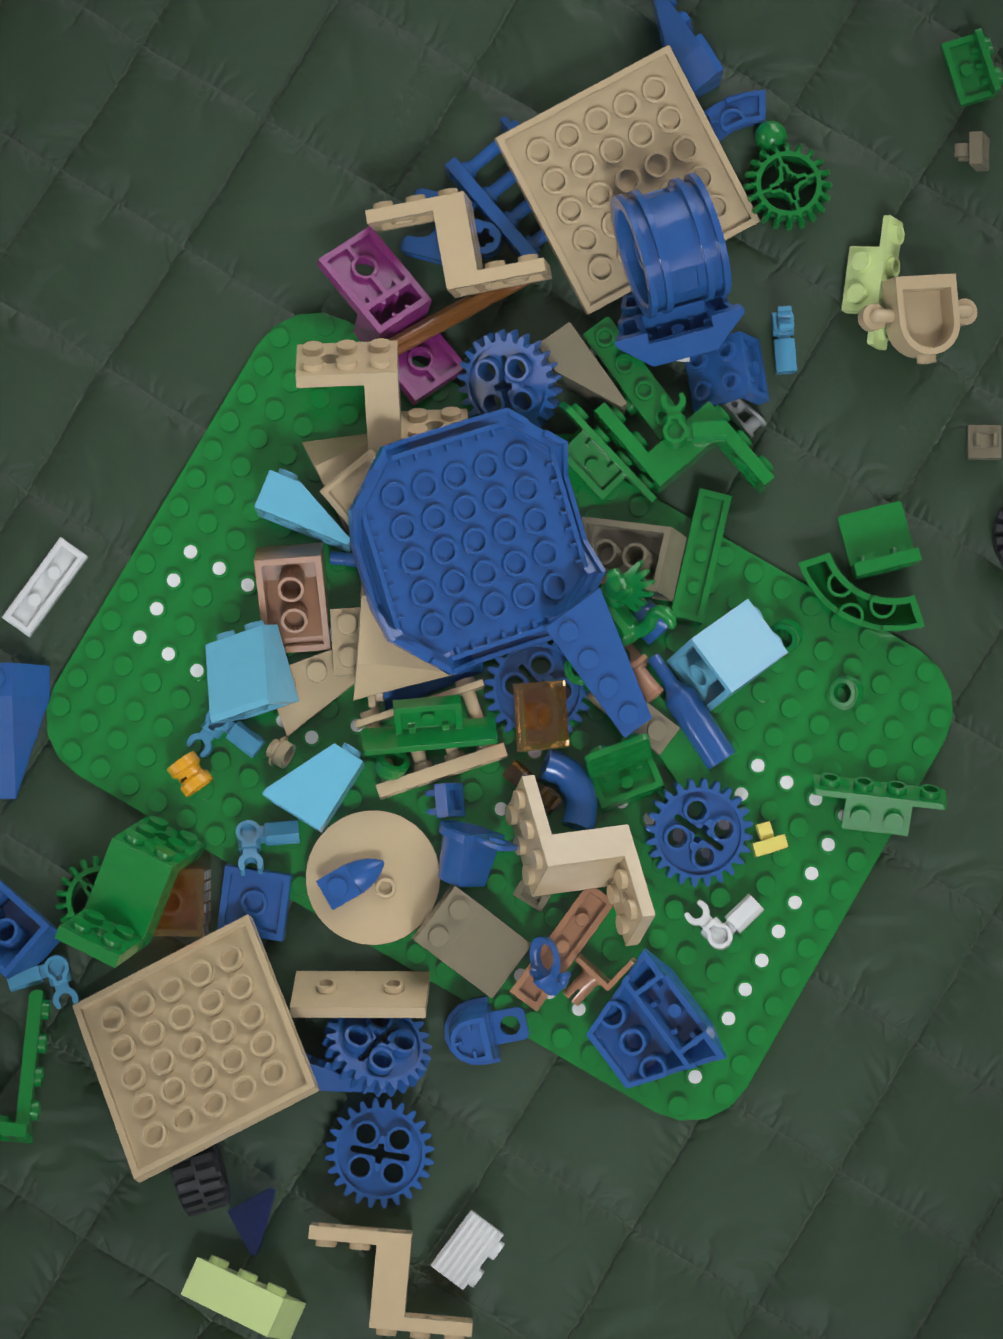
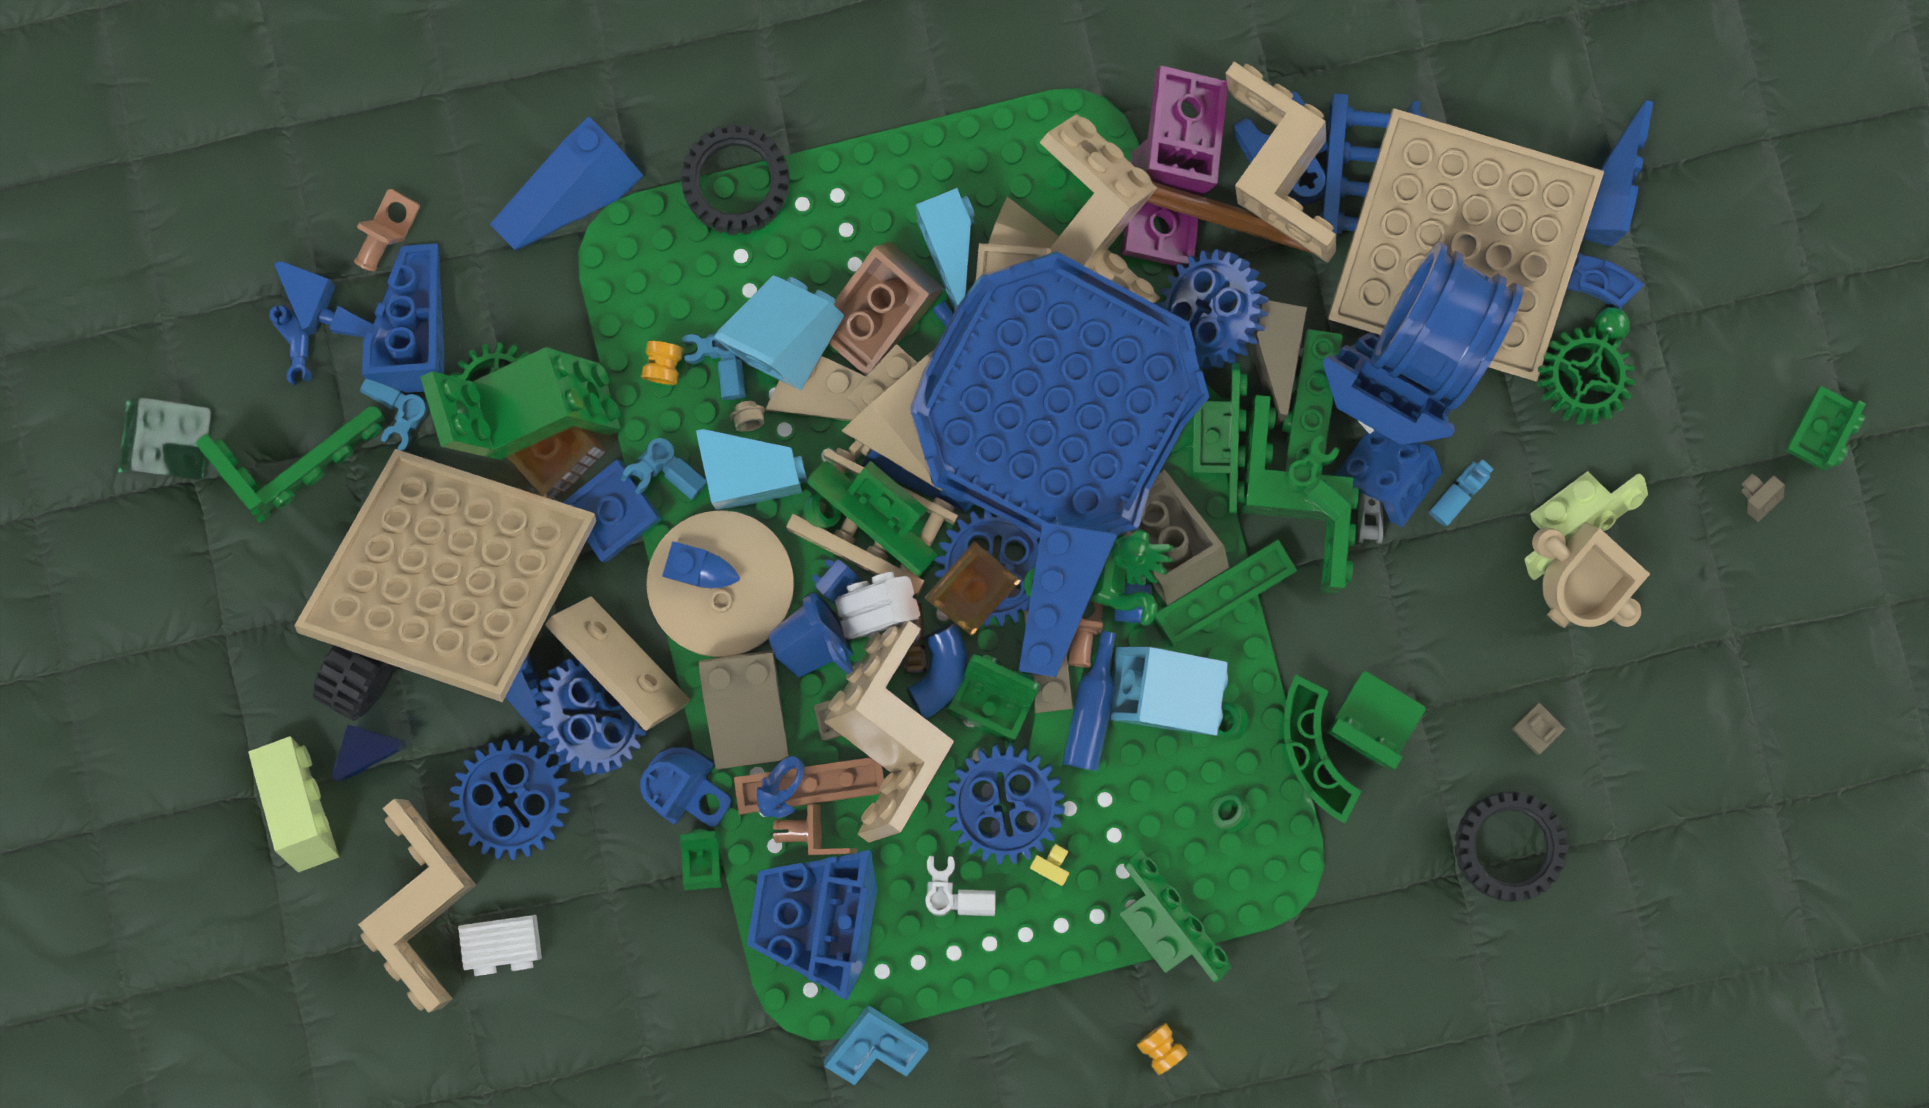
camera: 45 degrees right, 0 degrees up
white tile [2,537,88,638] -> none
none -> green bracket [679,829,721,890]
none -> black tyre [681,124,790,235]
none -> dark azure plate [824,1005,929,1085]
none -> white brick [835,572,920,640]
none -> light orange wheel [1136,1023,1188,1075]

